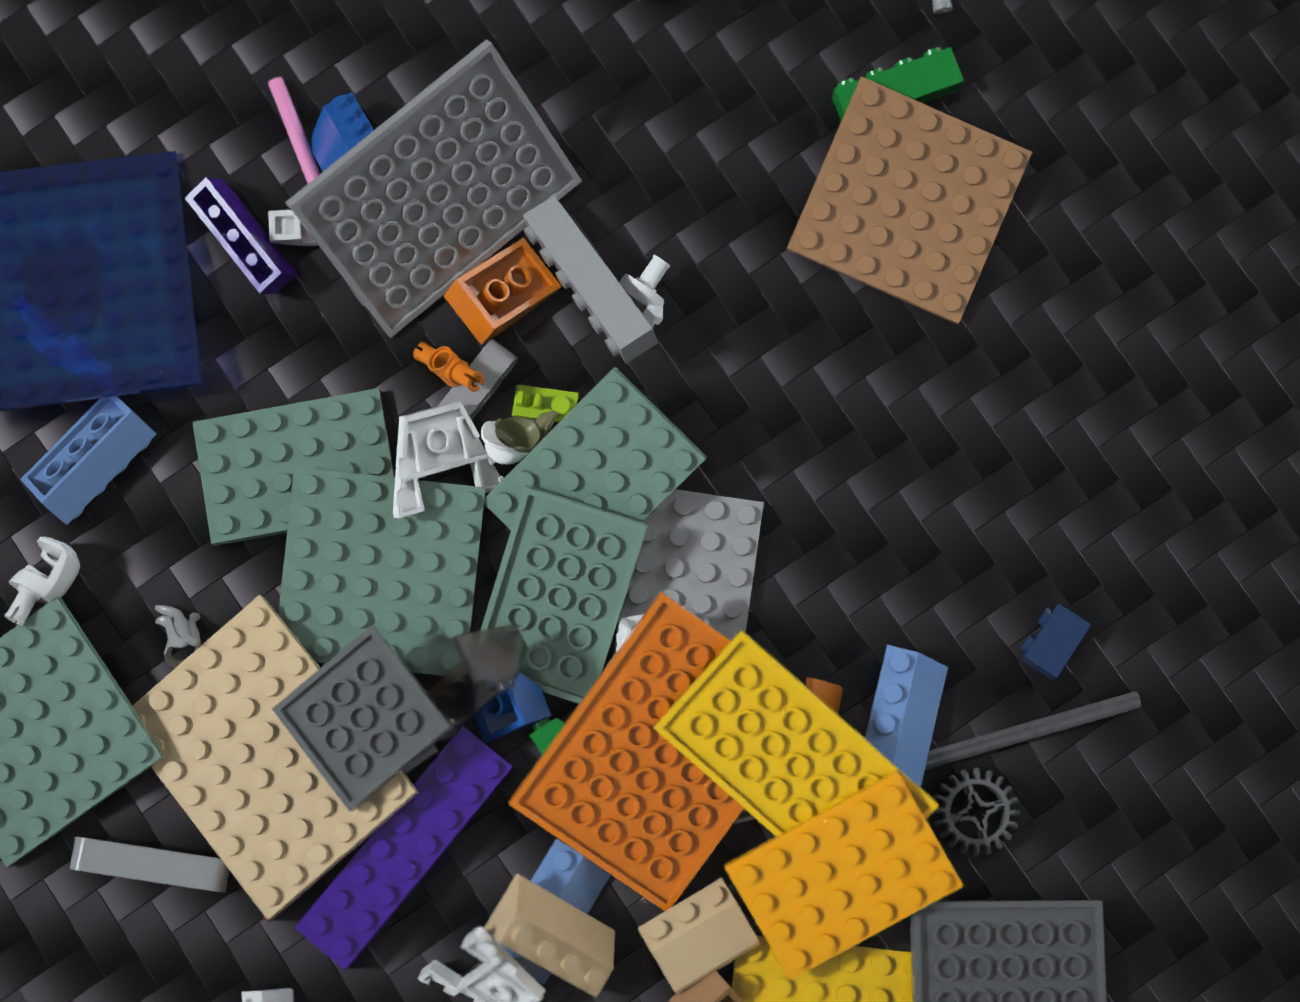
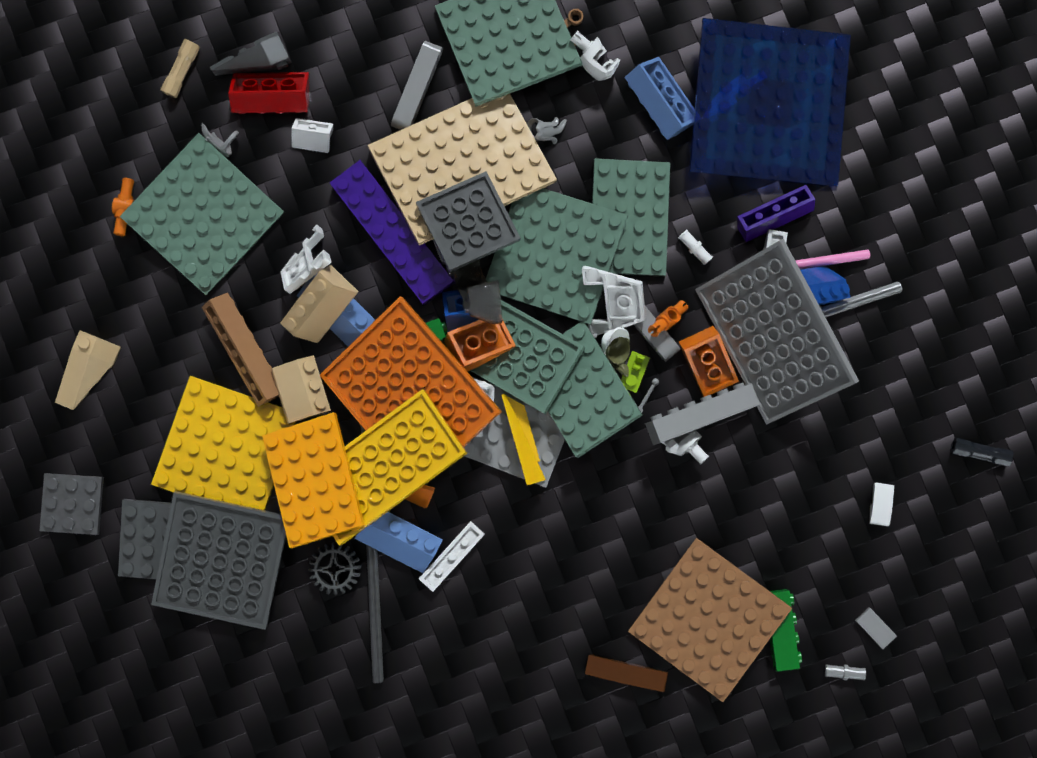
camera: 105 degrees right, 5 degrees up
dark blue brick [1020,603,1091,680] -> none
none -> white plate [419,521,485,592]
none -> orange slope [444,313,516,372]
none -> yellow wedge [501,394,545,485]
none -> reddish brown slope [585,655,668,692]
none -> light grey hinge [638,378,659,413]
none -> white pin [678,229,713,265]
none -> light grey axle [820,282,902,317]

